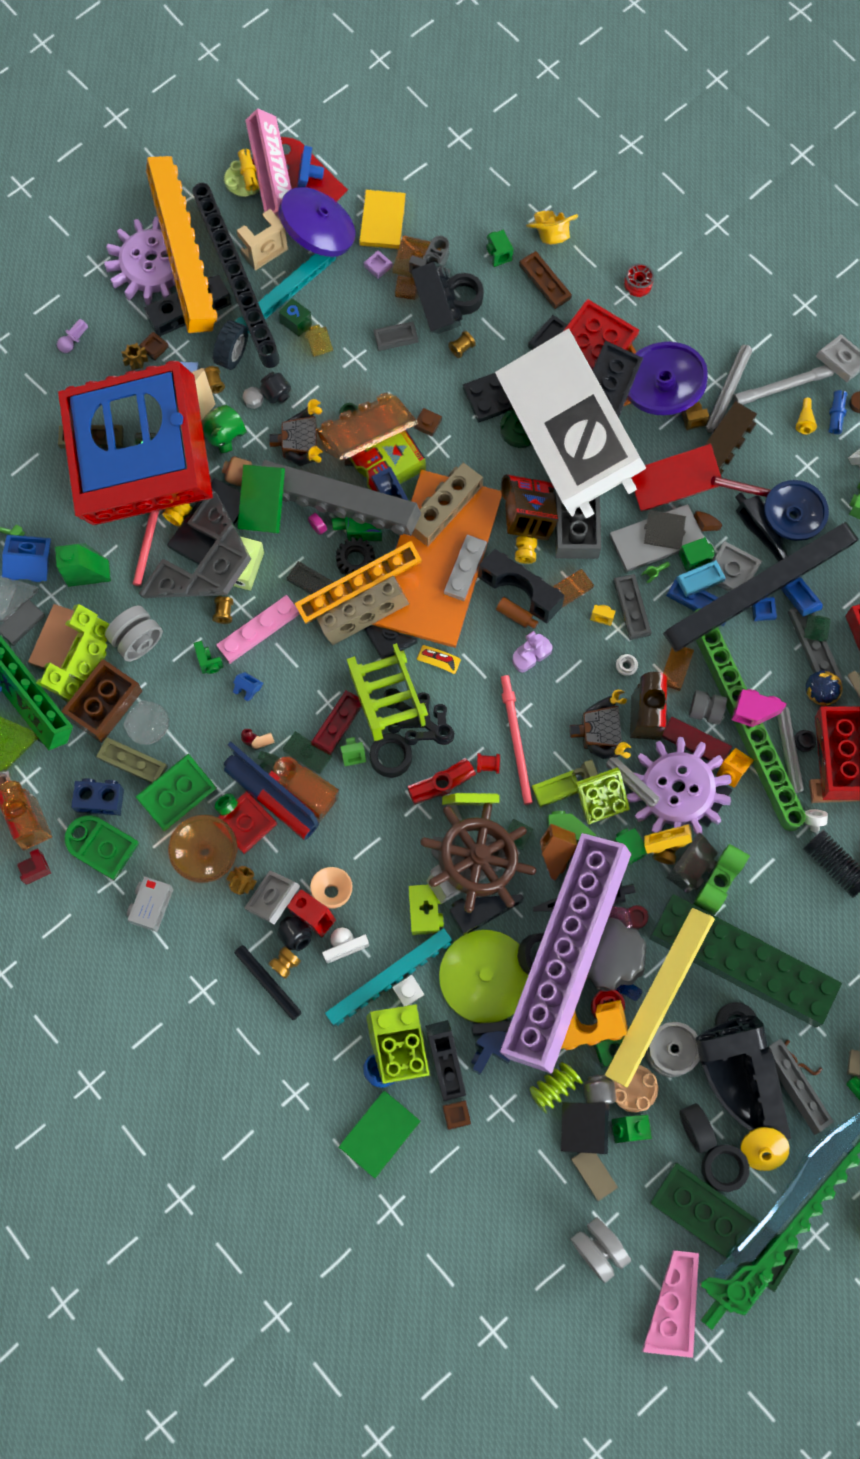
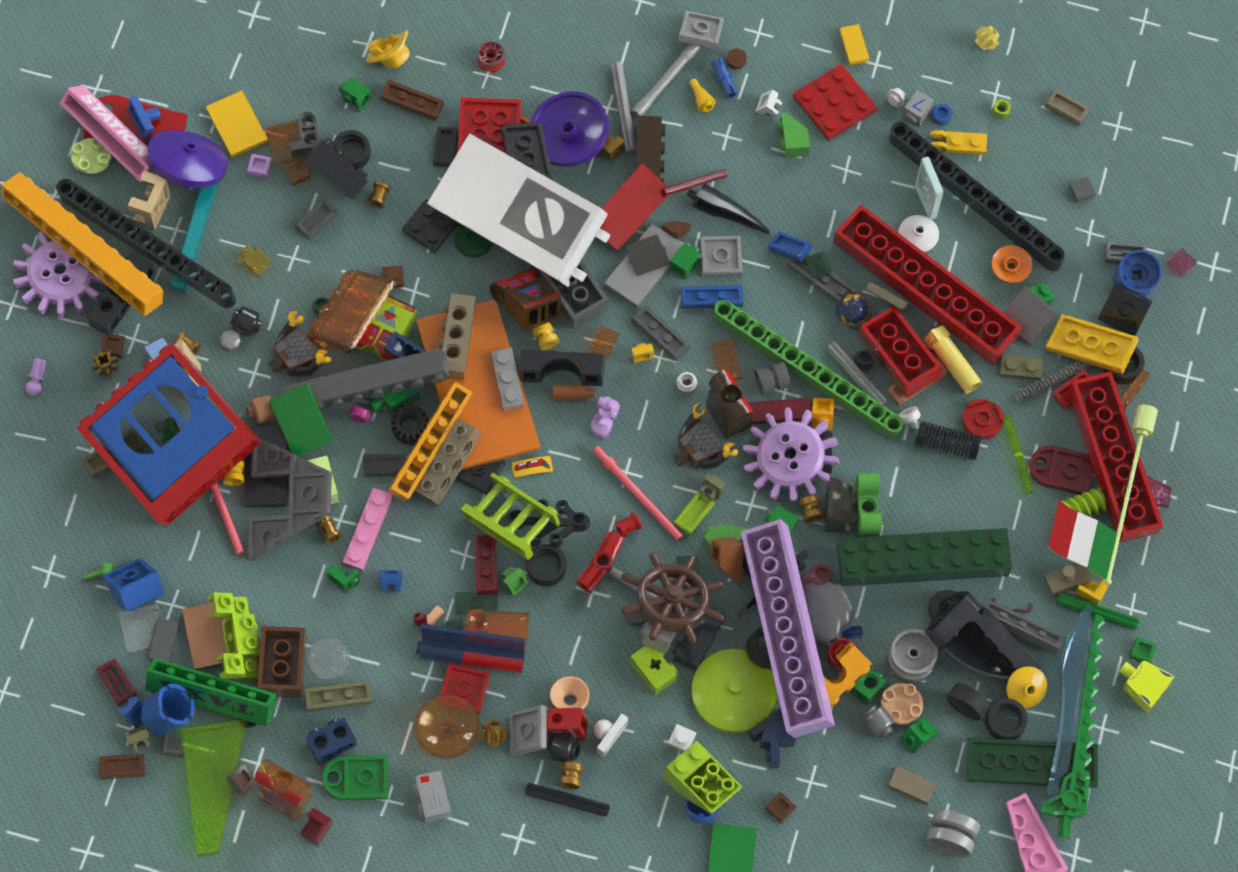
camera: 35 degrees left, 5 degrees down
green slope [55,543,111,587] -> none
light grey wheel [105,605,163,662] -> none
green tile [135,754,217,832] -> none
green piece [202,405,247,453] -> none
black wheel [213,320,248,370] -> none
green tile [215,793,238,815] -> none
yellow pin [238,149,259,191] -> none
dark green brick [279,298,312,337] -> none
teal piece [325,928,452,1026] -> none
black slope [425,1020,466,1101] -> none
lime tile [442,793,499,805] -> none
lime piece [529,1062,583,1114] -> none
black tile [561,1102,609,1154] -> none
lime tile [575,767,630,825] -> none
light yellow tile [605,908,715,1087] -> none
light grey axle [606,757,660,807] -> none
bright green hand [641,561,670,583] -> none
yellow plate [644,824,692,854] -> none
black beam [663,522,859,652] -> none
medium azure tile [677,560,726,597] -> none
dark pink slope [732,689,786,727] -> none
blue tile [752,597,777,621] -> none
dark blue dish [764,480,829,541] -> none

